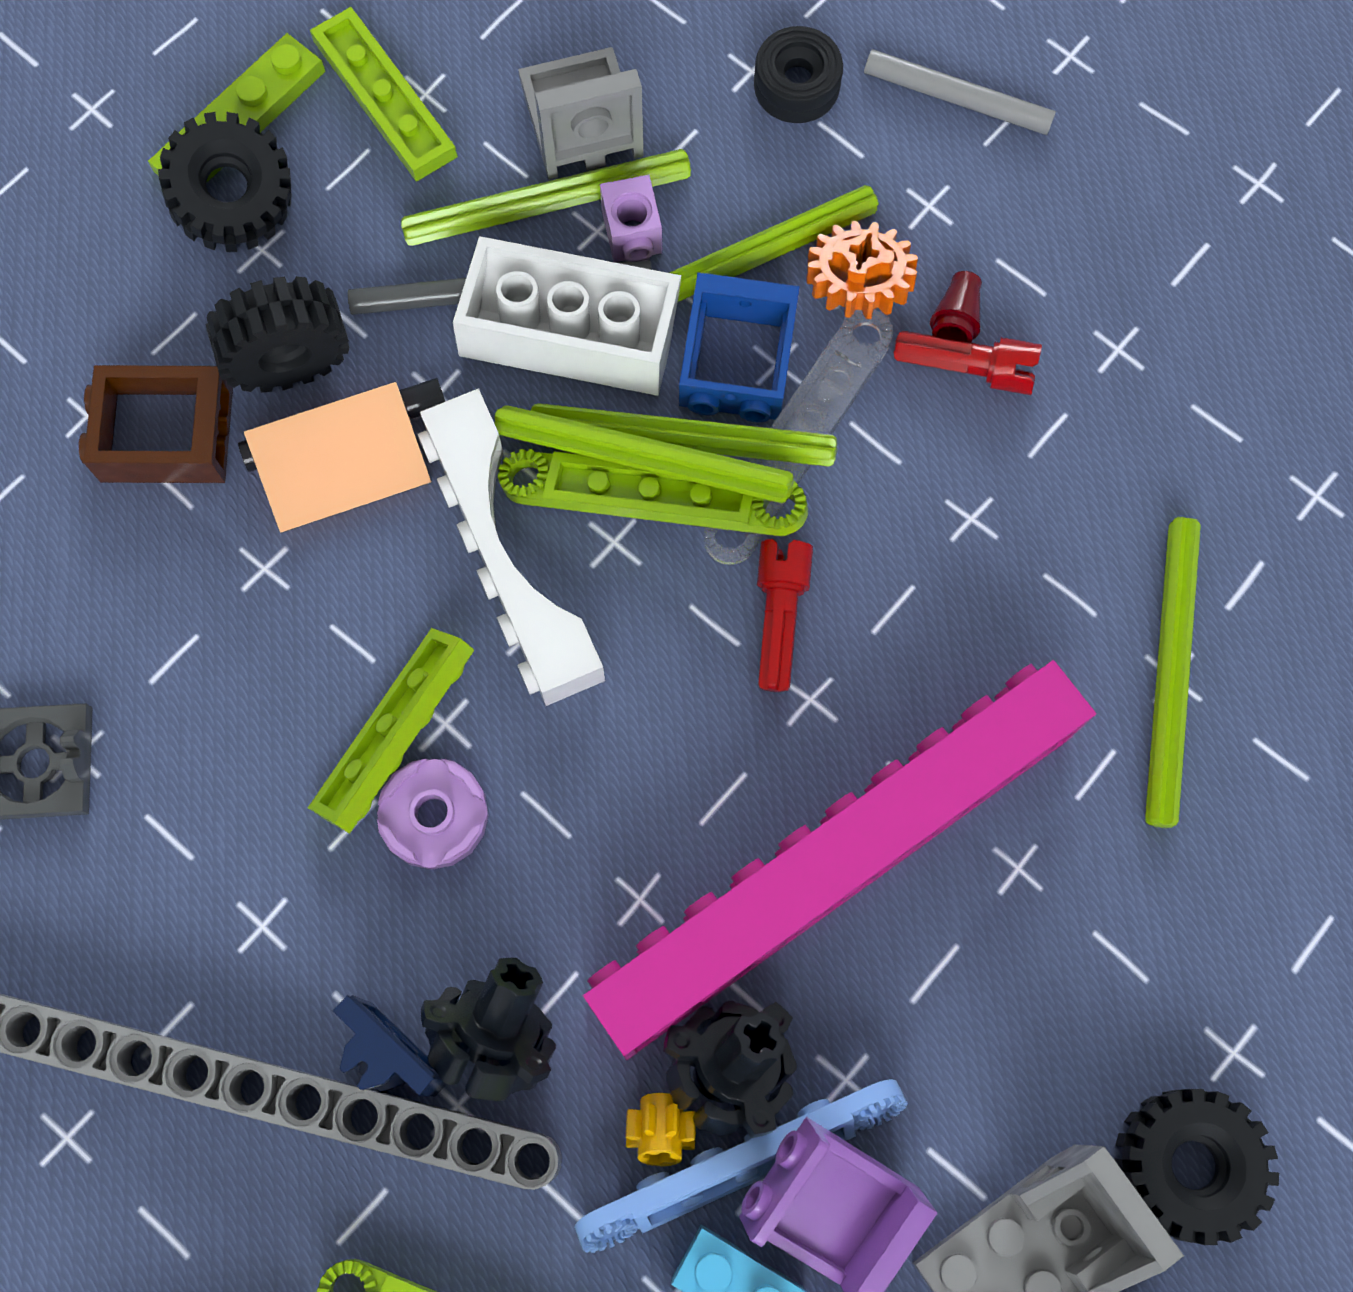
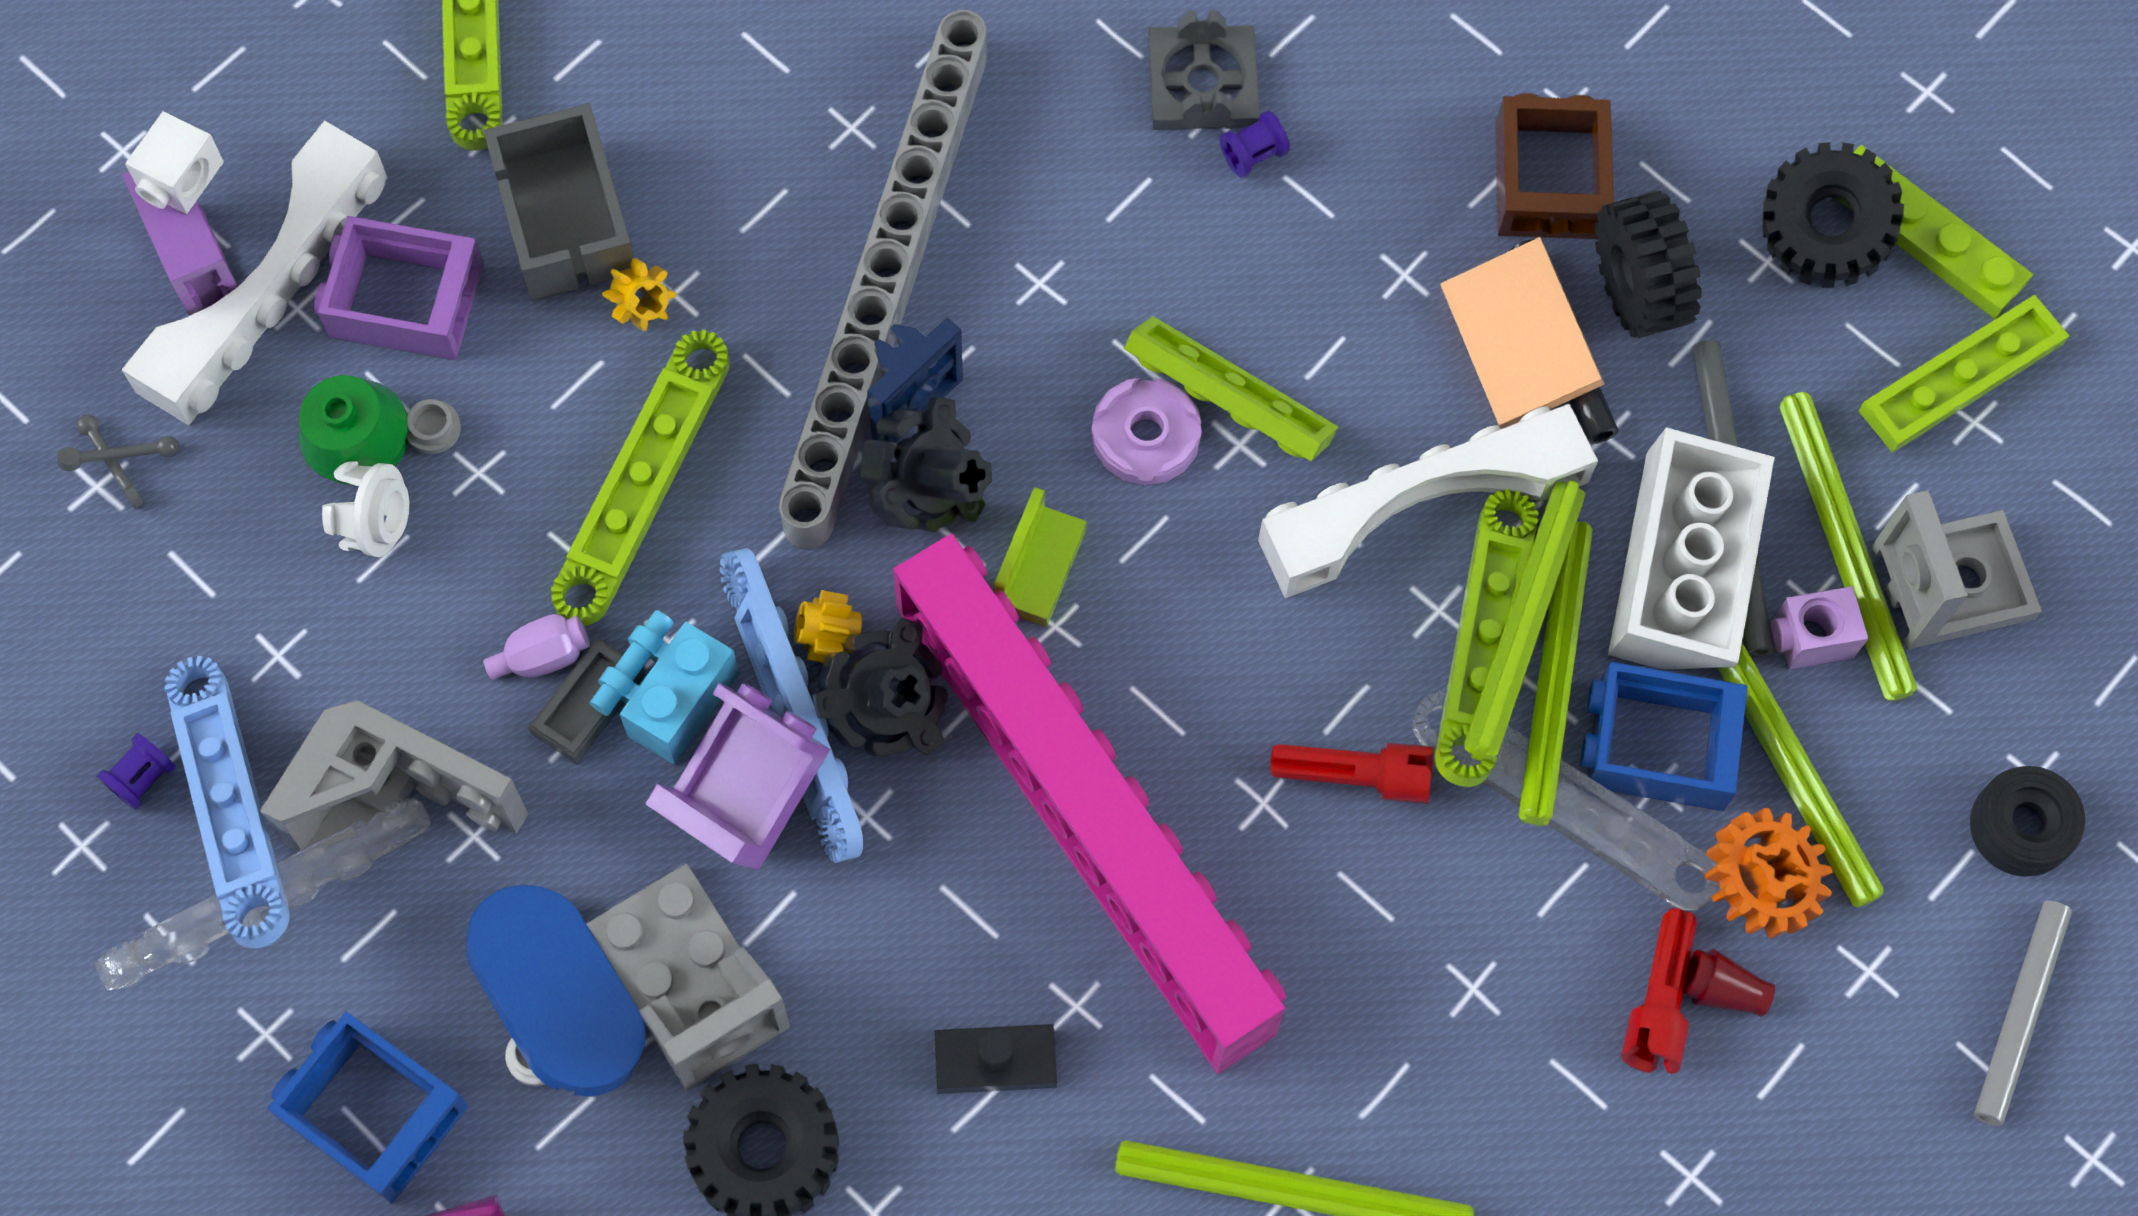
camera: 90 degrees right, 5 degrees down
none -> black tile [934,1024,1057,1094]
none -> lime panel [994,487,1087,627]
none -> dark purple bush [1219,111,1290,178]

